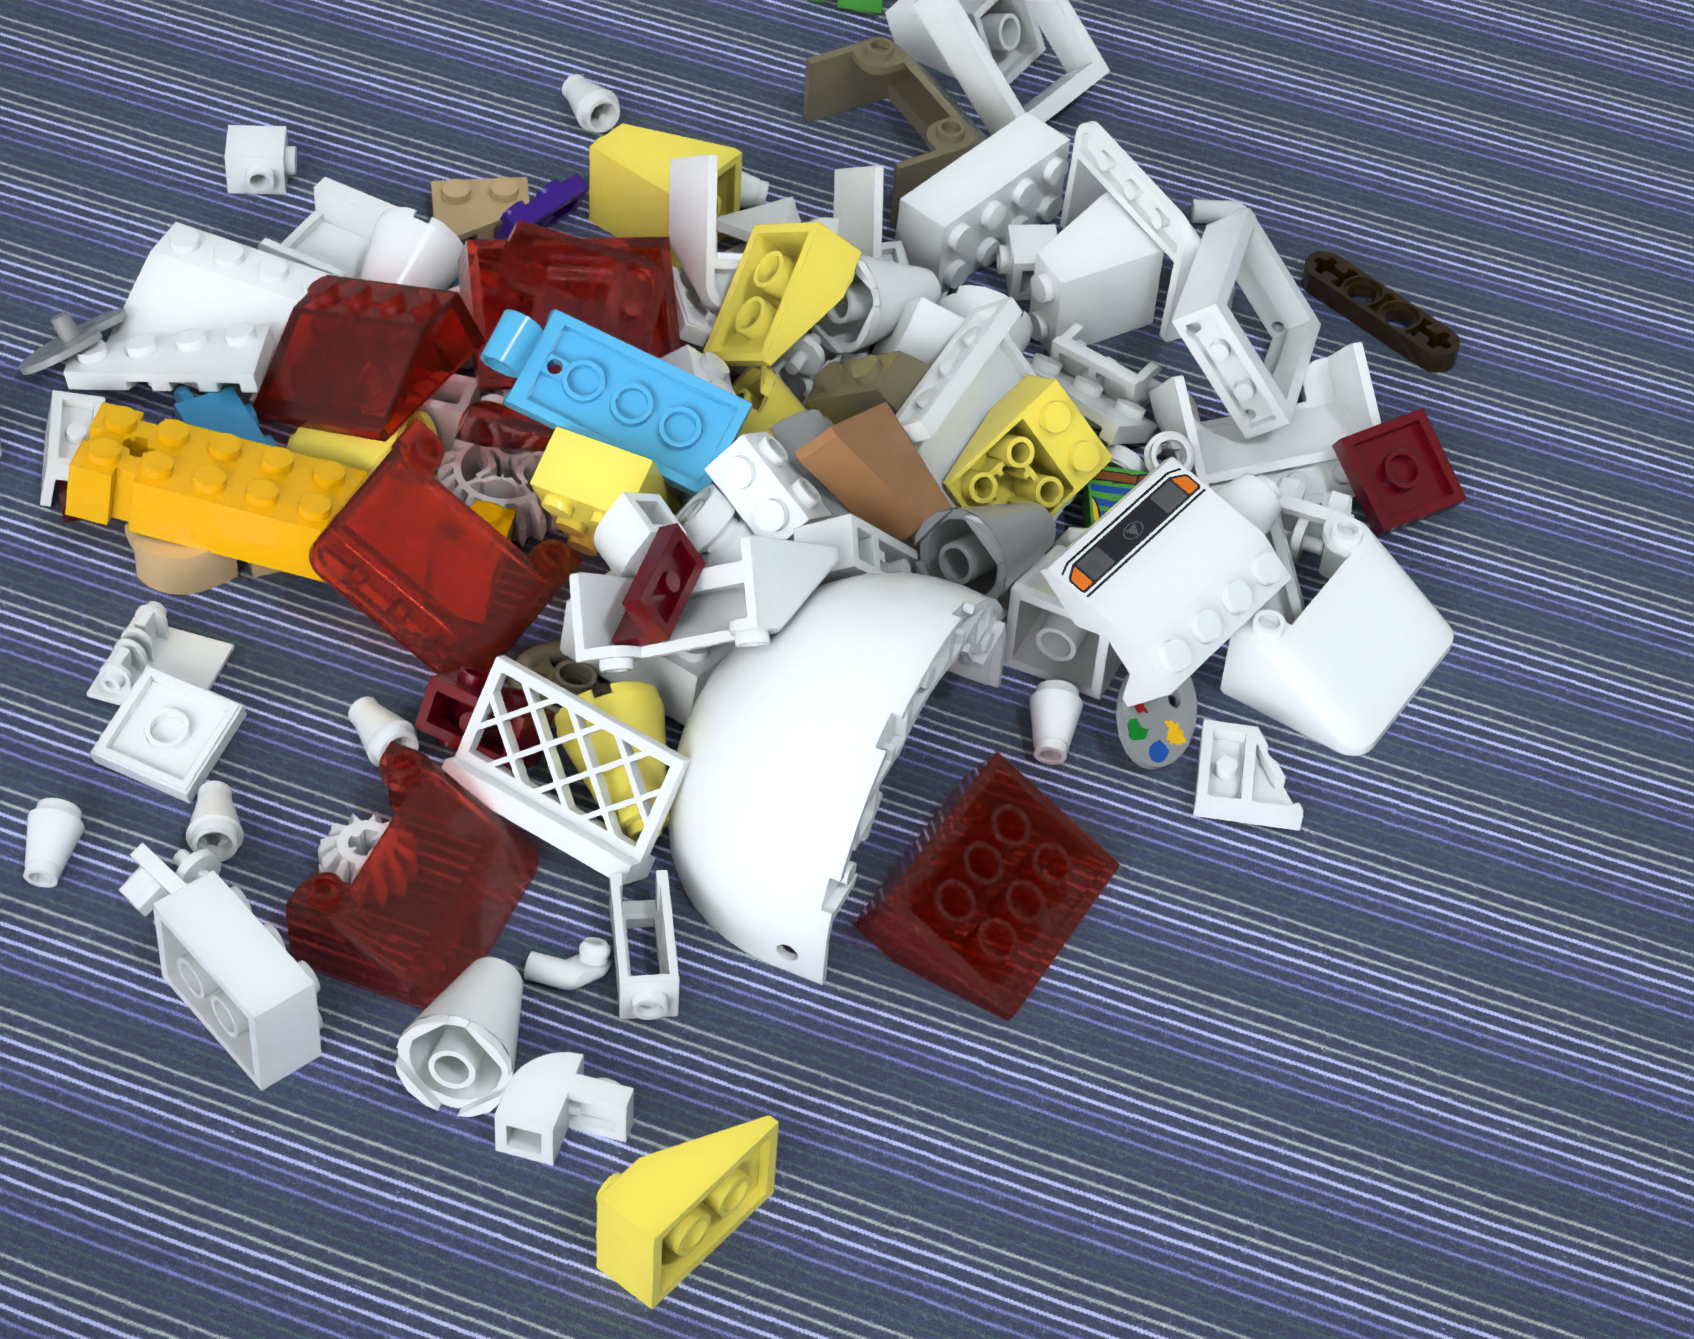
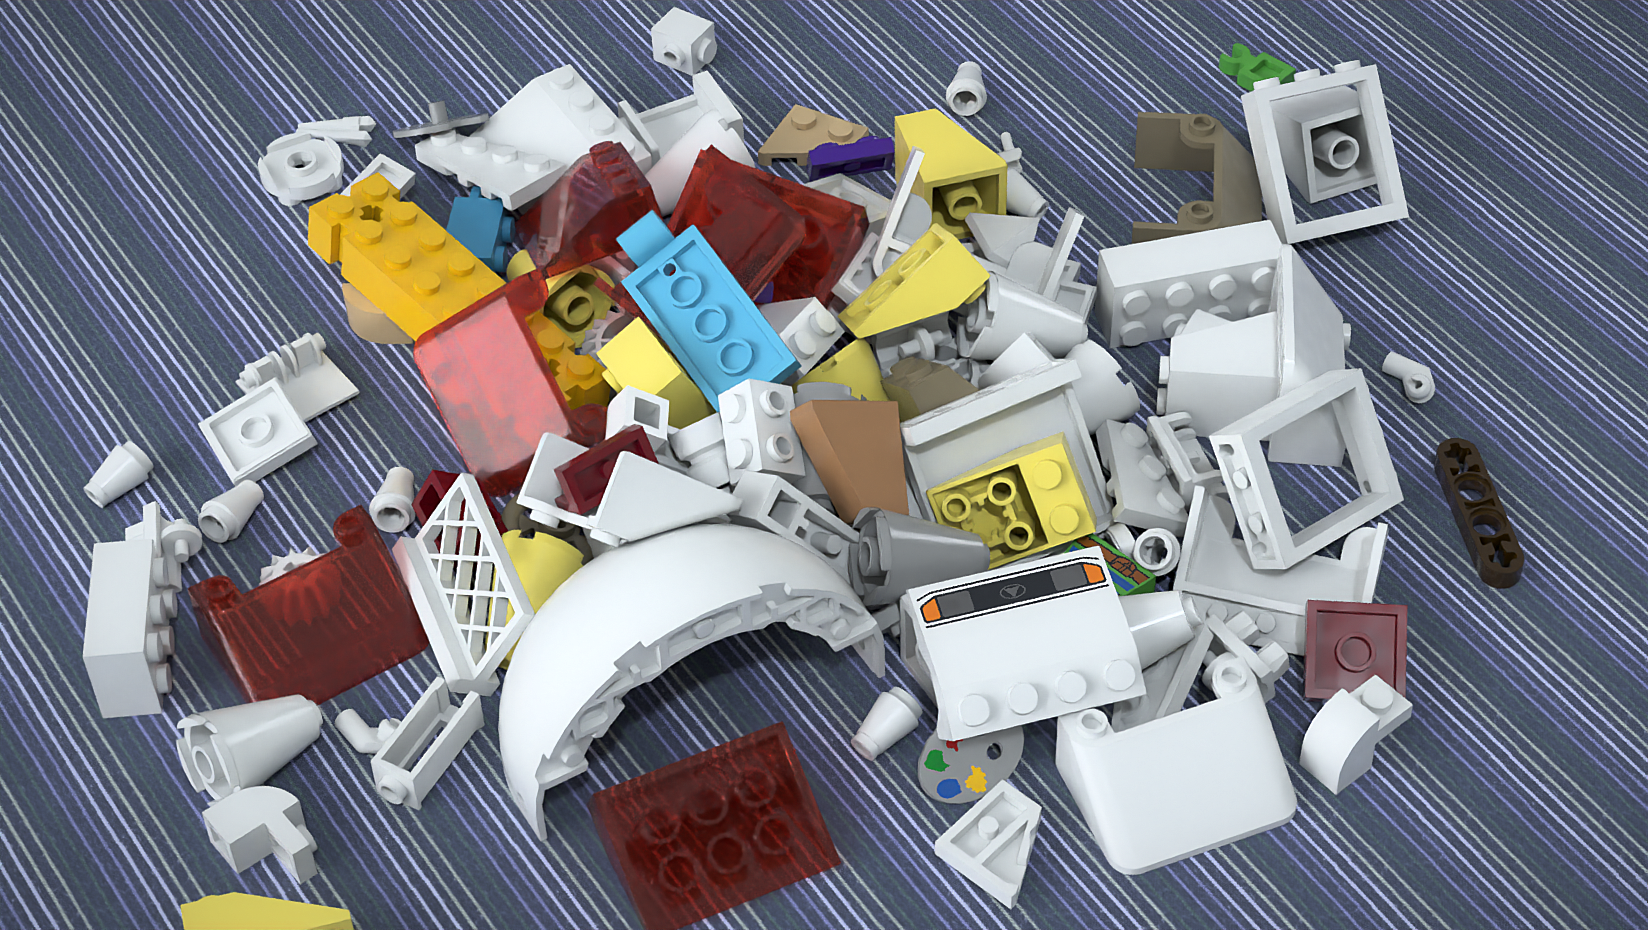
camera: 40 degrees right, 0 degrees up
none -> white brick [1299,675,1413,795]

